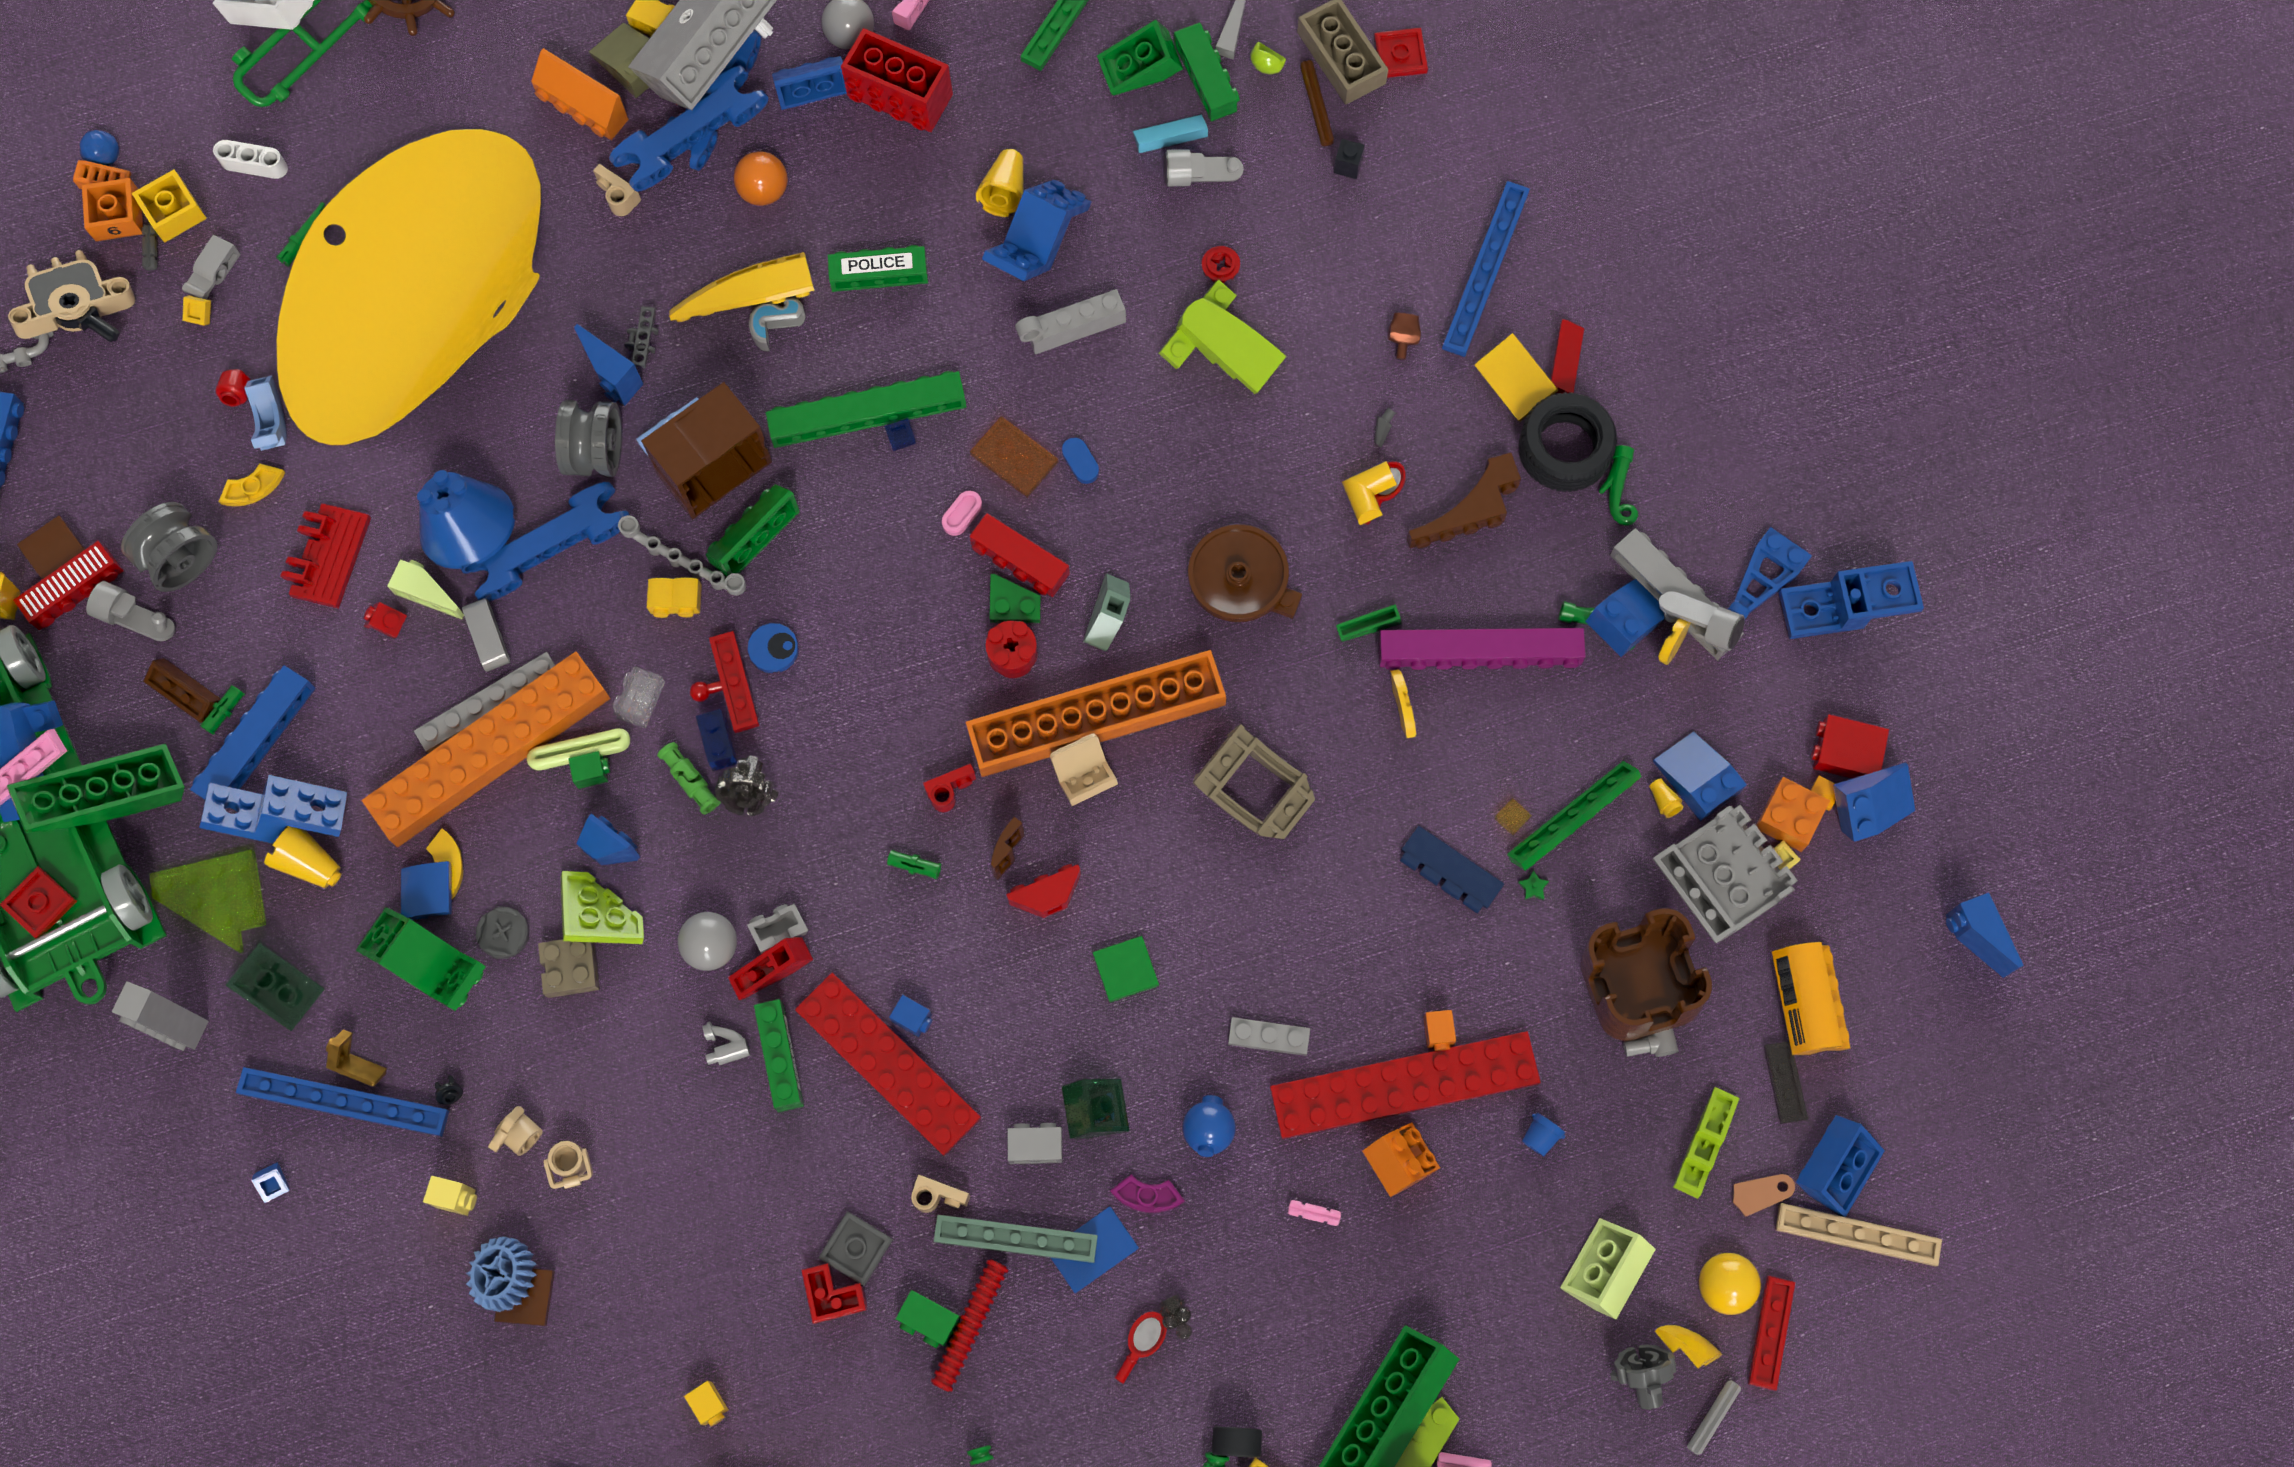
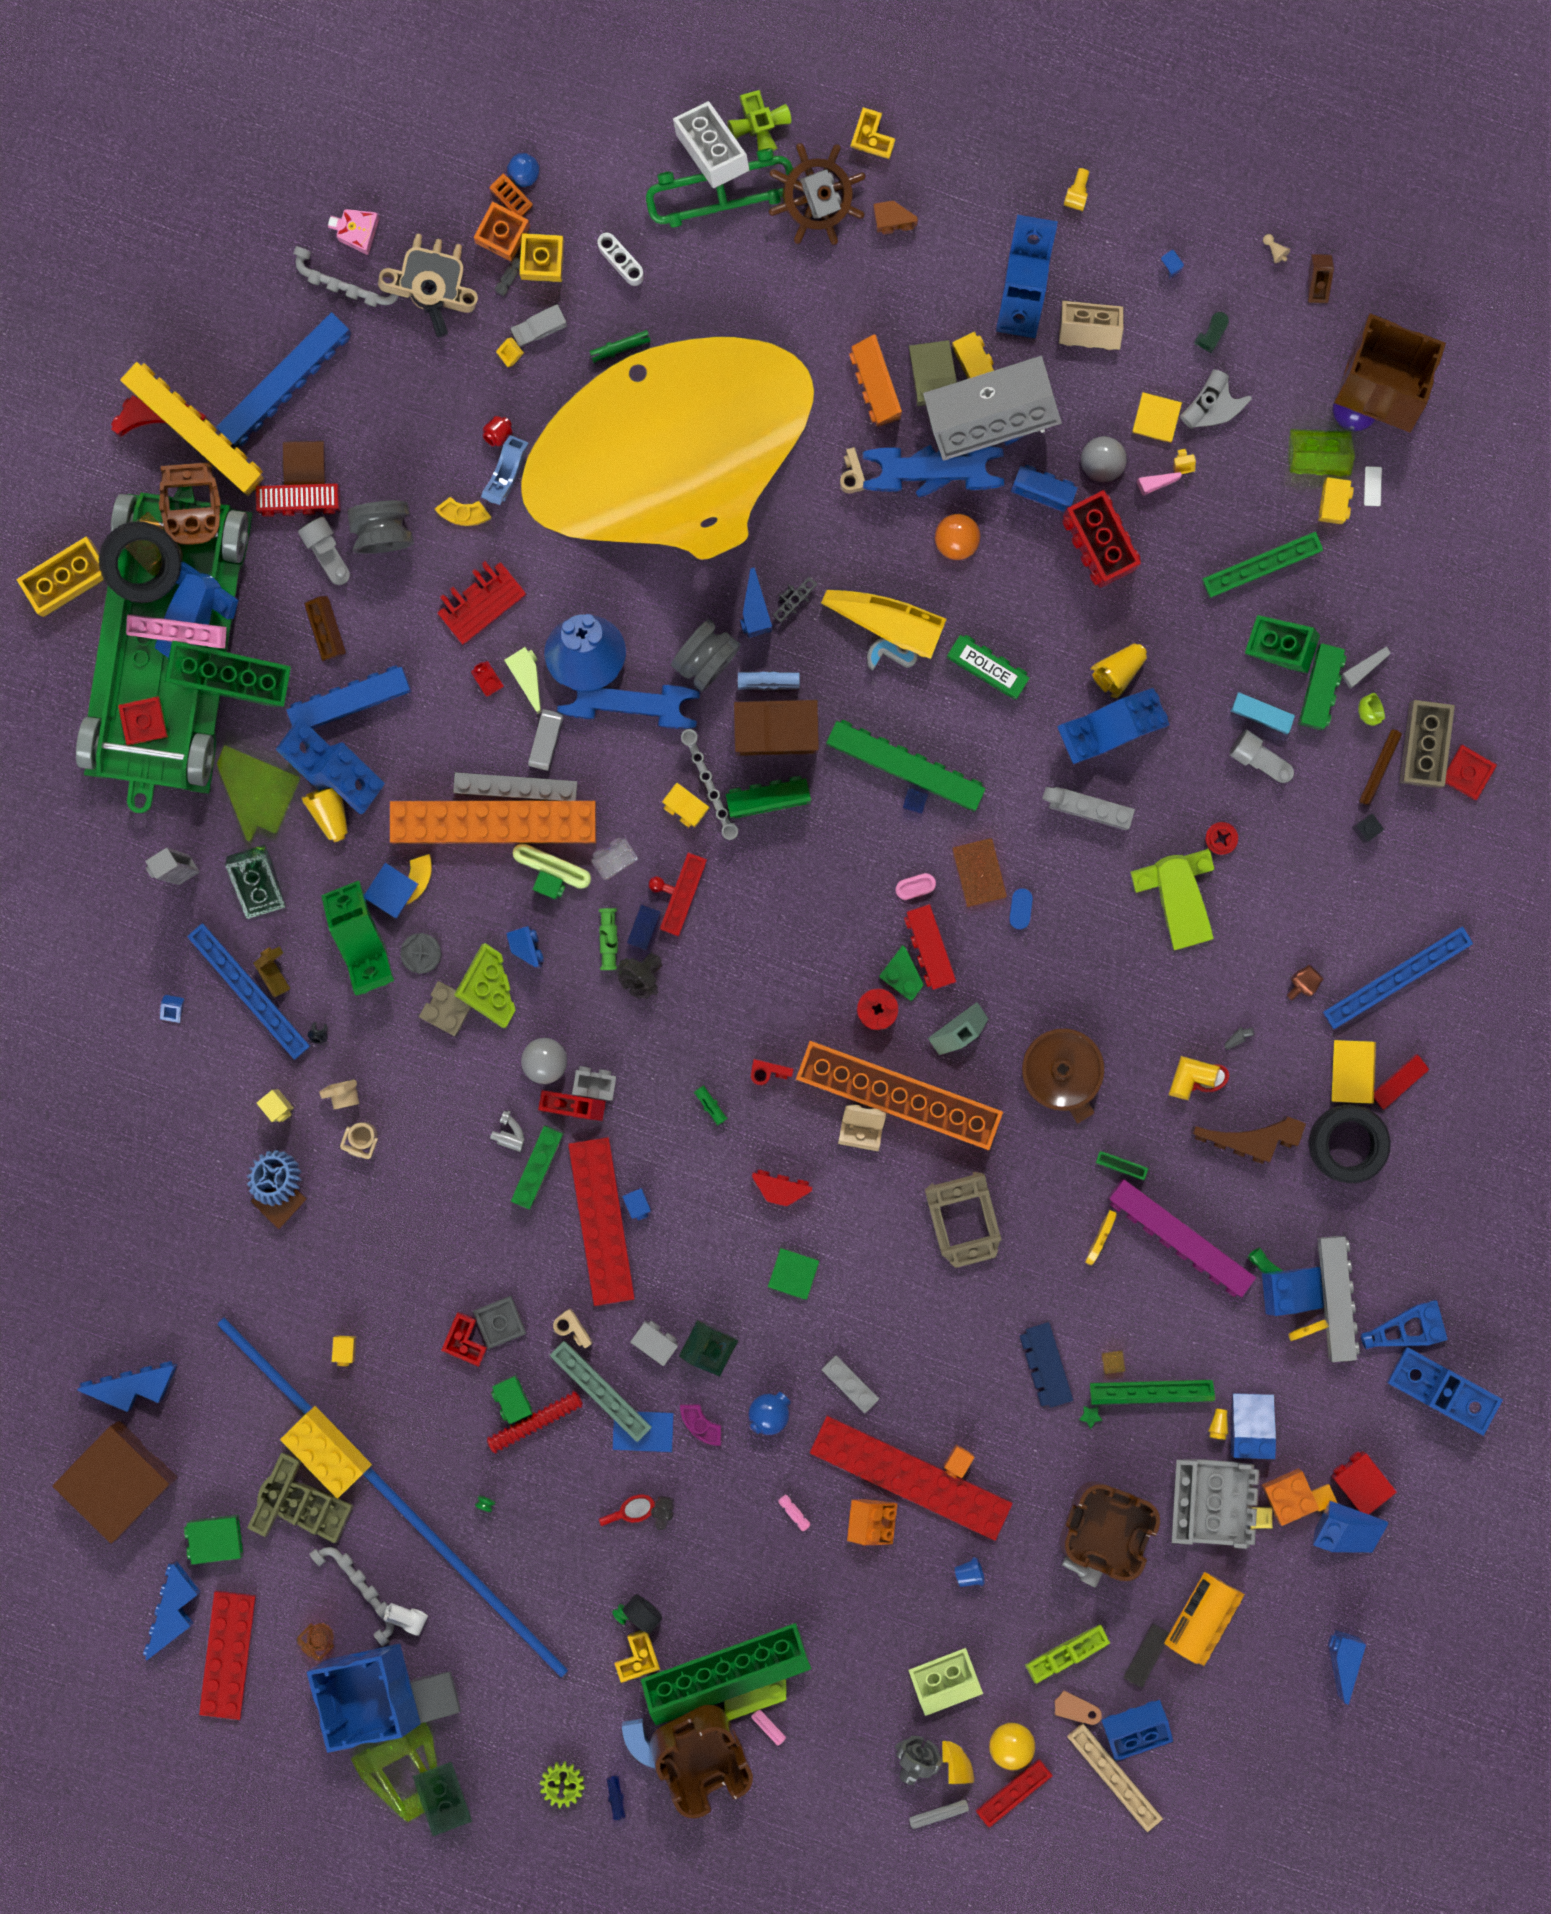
camera: 35 degrees right, 15 degrees up
green pin [199,685,245,735] -> none
blue tile [748,623,799,673] -> none
reddish brown slope [991,816,1025,880] -> none
green plant [1599,445,1638,525] -> none
light grey piece [1659,591,1745,651] -> none

